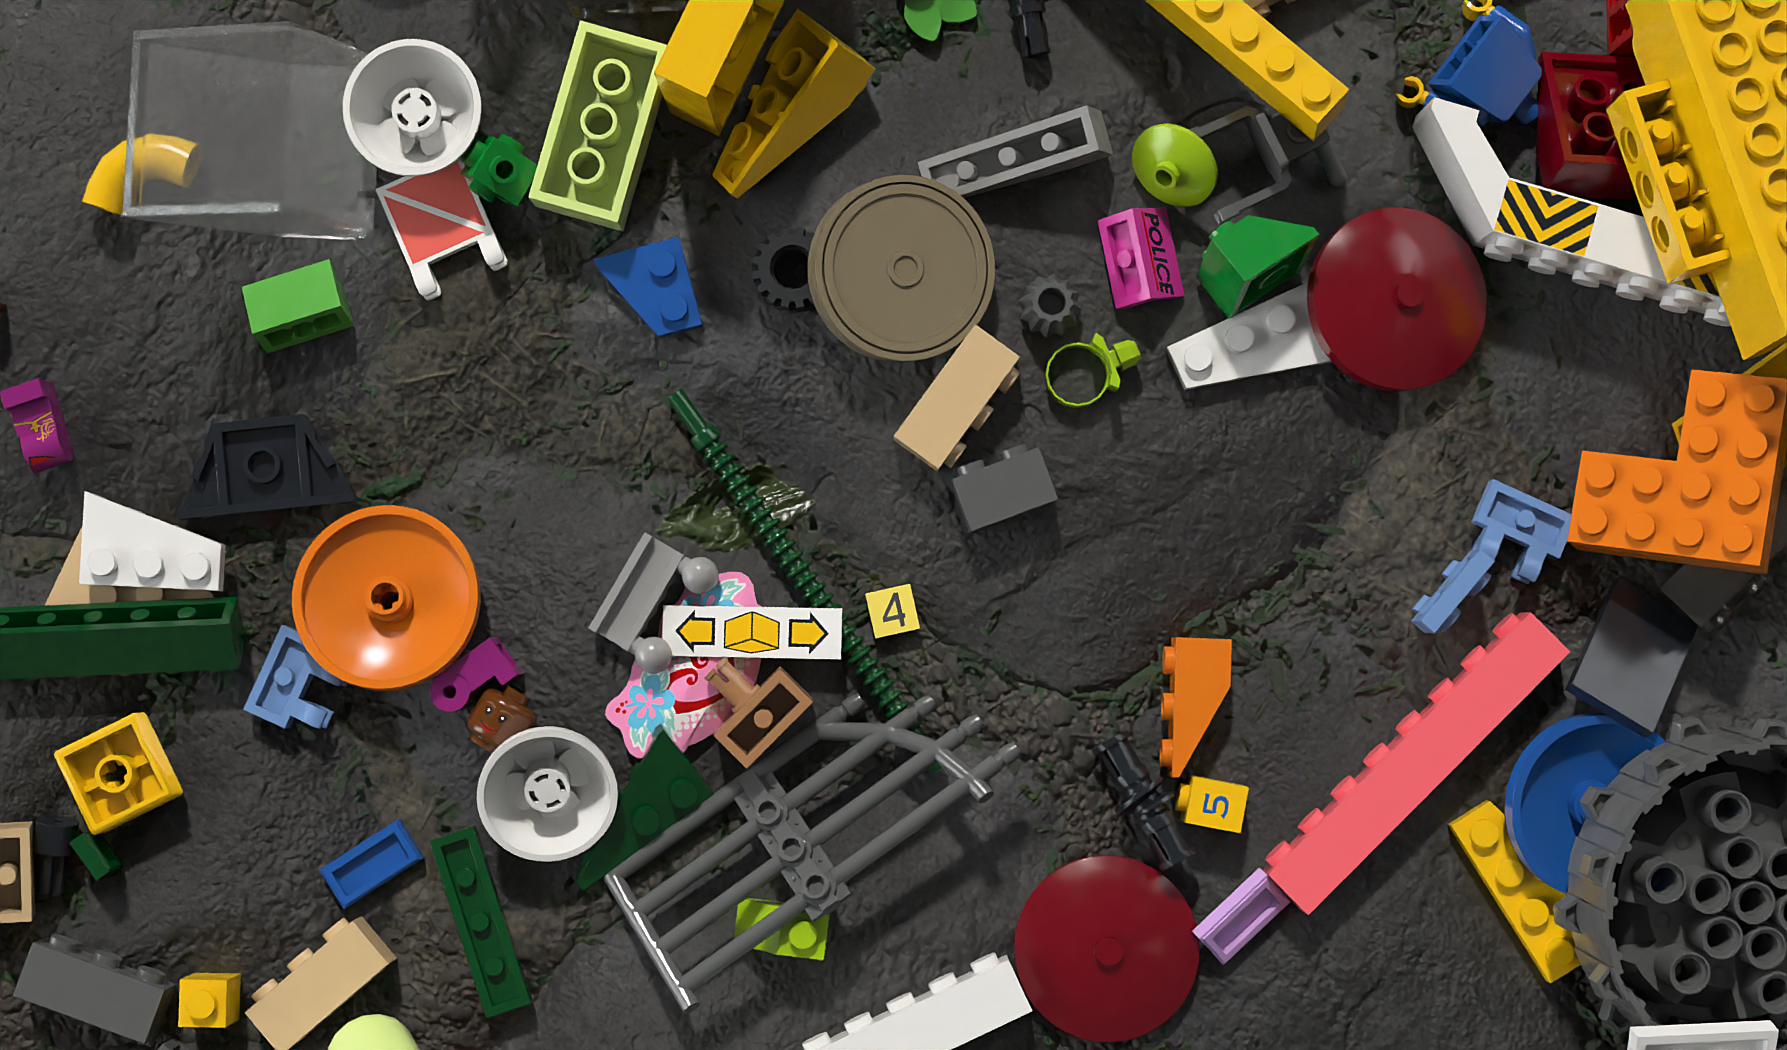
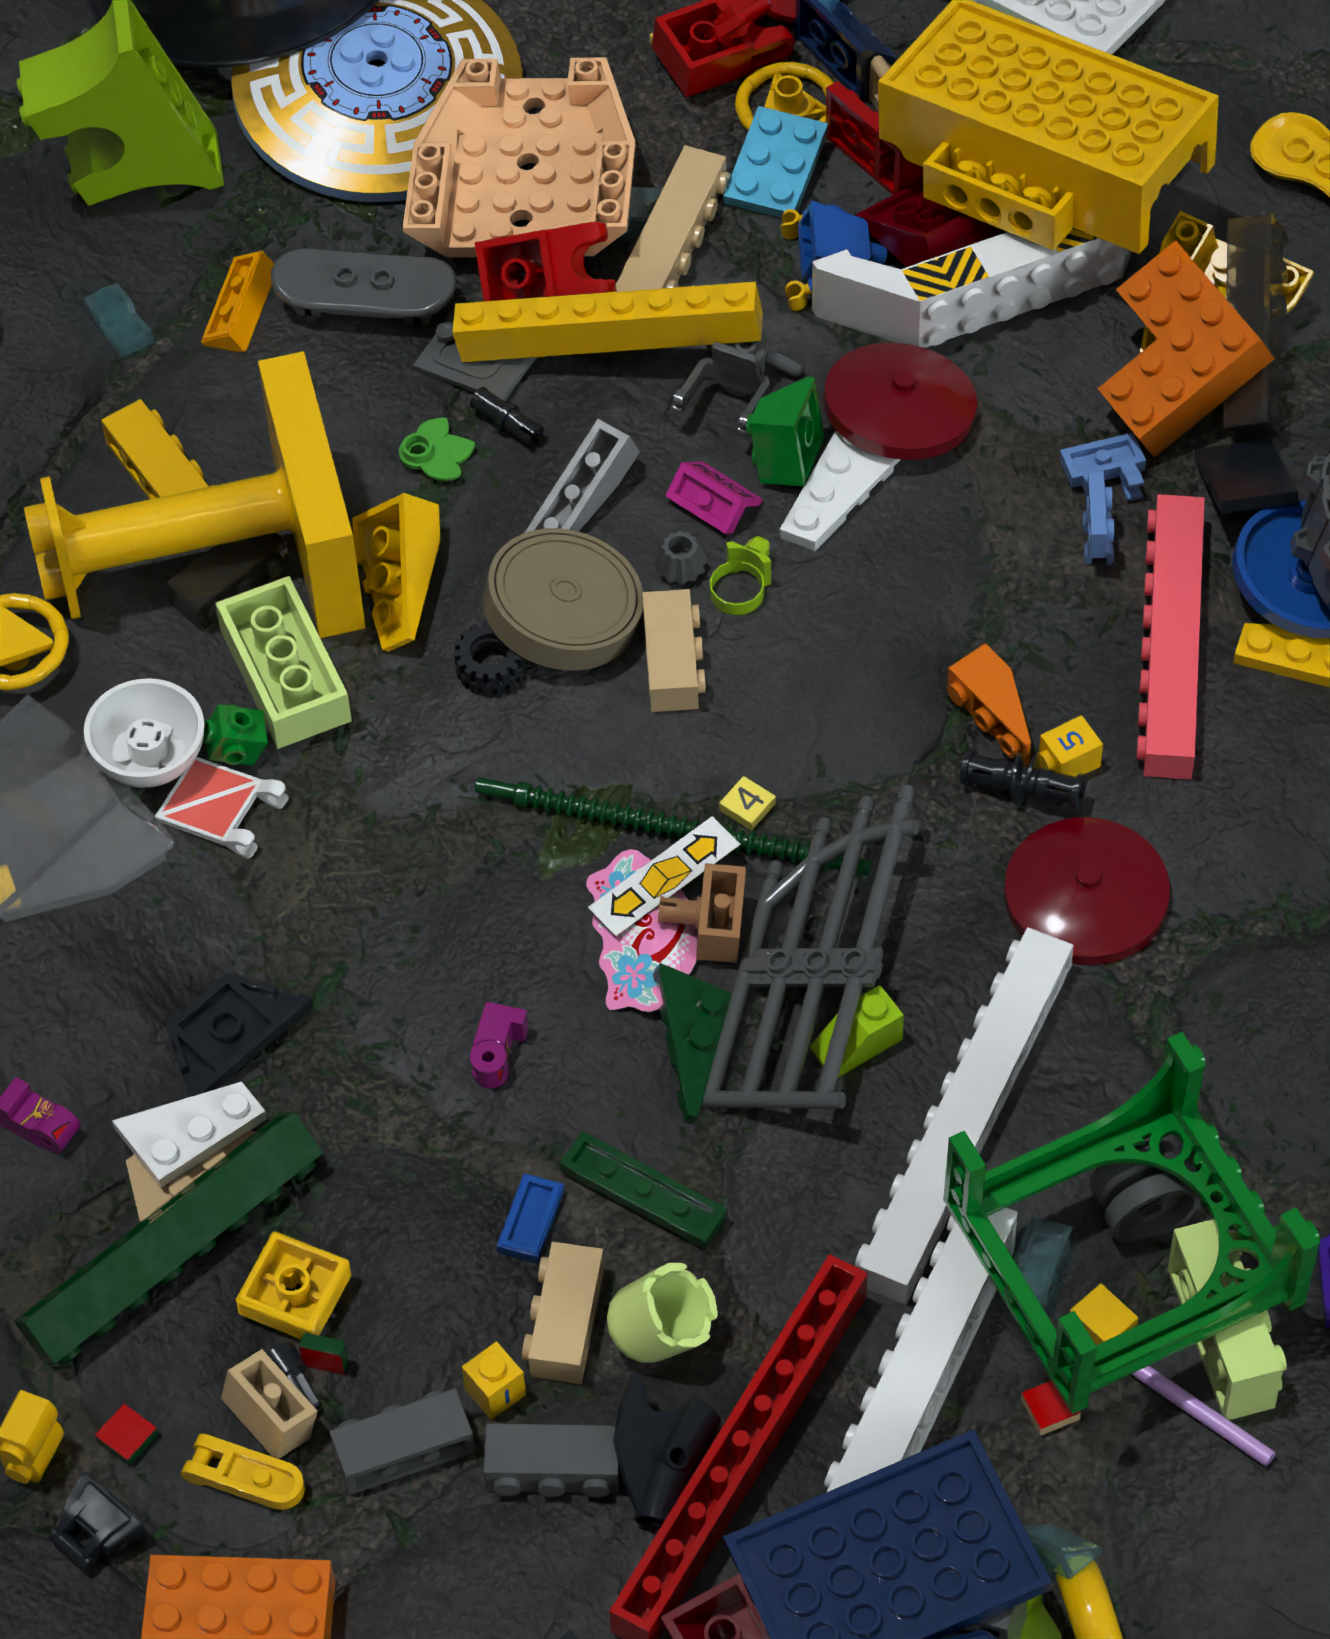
camera: 35 degrees left, 30 degrees down
bright green brick [242,259,354,354] -> none
medium blue plate [243,625,348,729] -> none
orange dish [292,505,481,691] -> none
reddish brown head [467,685,537,753] -> none
white piece [477,726,618,862] -> none
light grey gear [588,532,719,674] -> none
blue wing [594,236,703,338] -> none
dark grey brick [951,444,1058,533] -> none
lime dish [1132,124,1218,207] -> none
lavender tile [1192,868,1290,965] -> none

